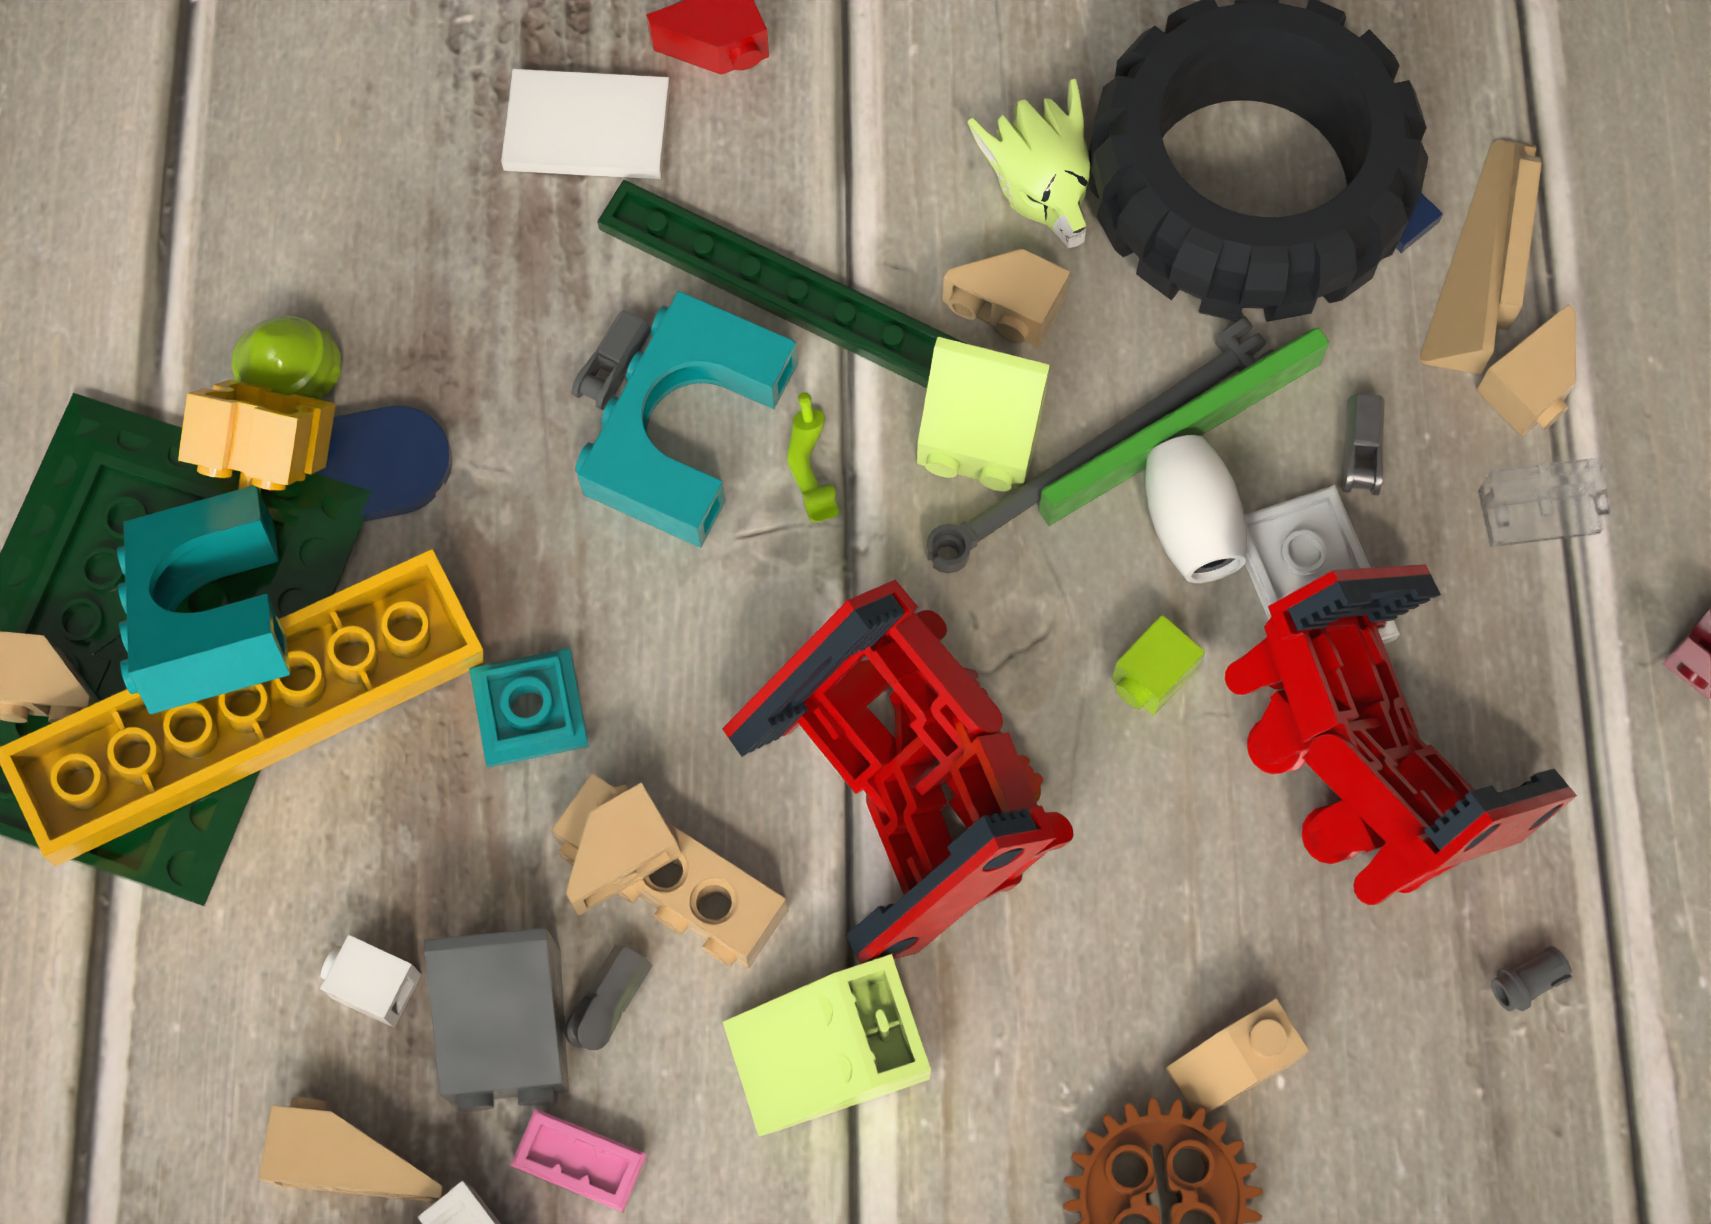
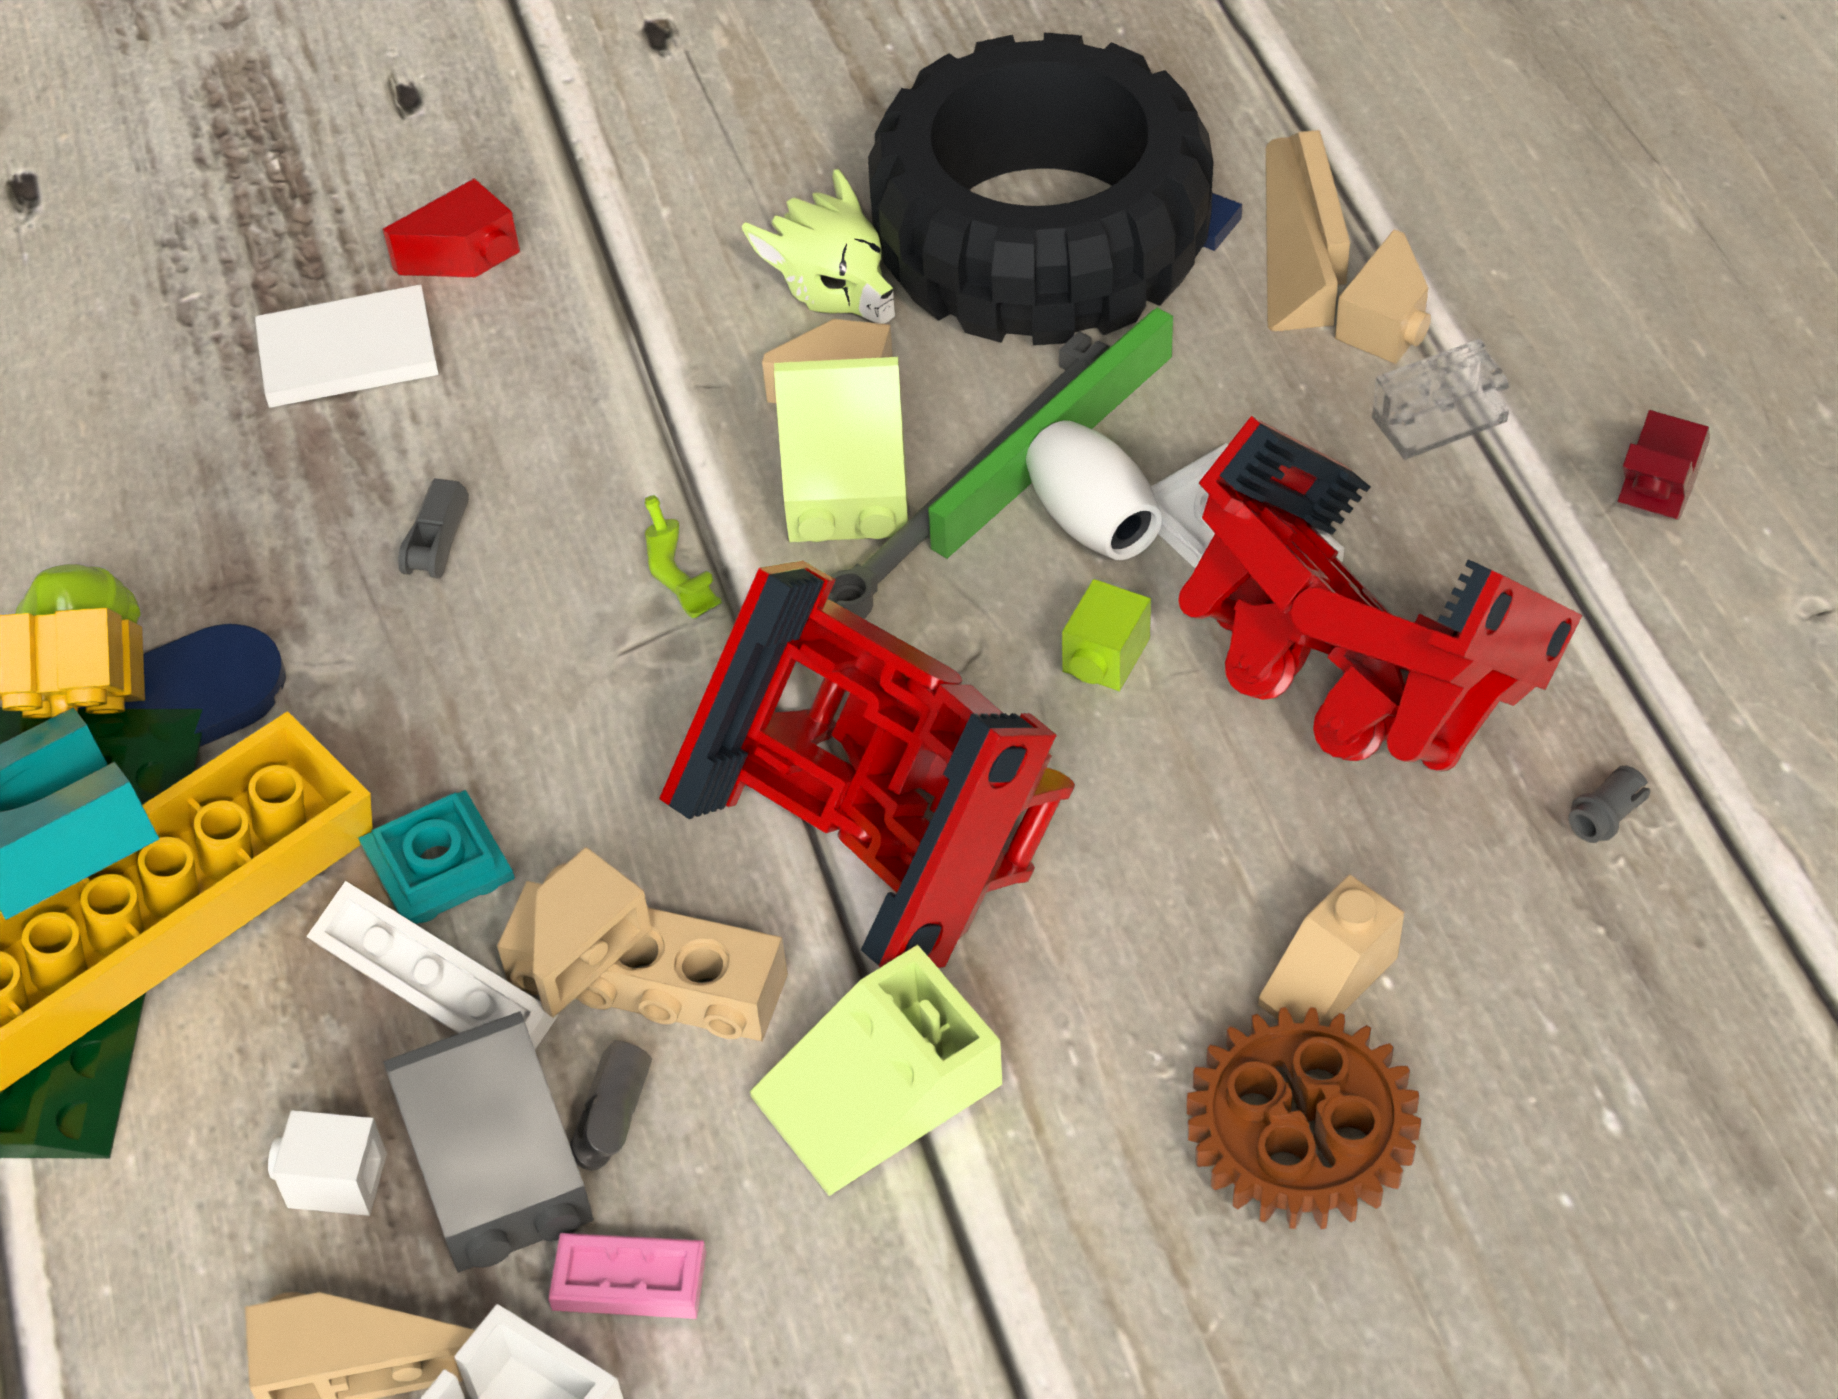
camera: 15 degrees left, 20 degrees down
teal arch [575,291,798,548] -> none
dark green tile [597,179,967,388] -> none
flat silver bar [1342,393,1385,496] -> none
none -> white plate [307,881,558,1049]

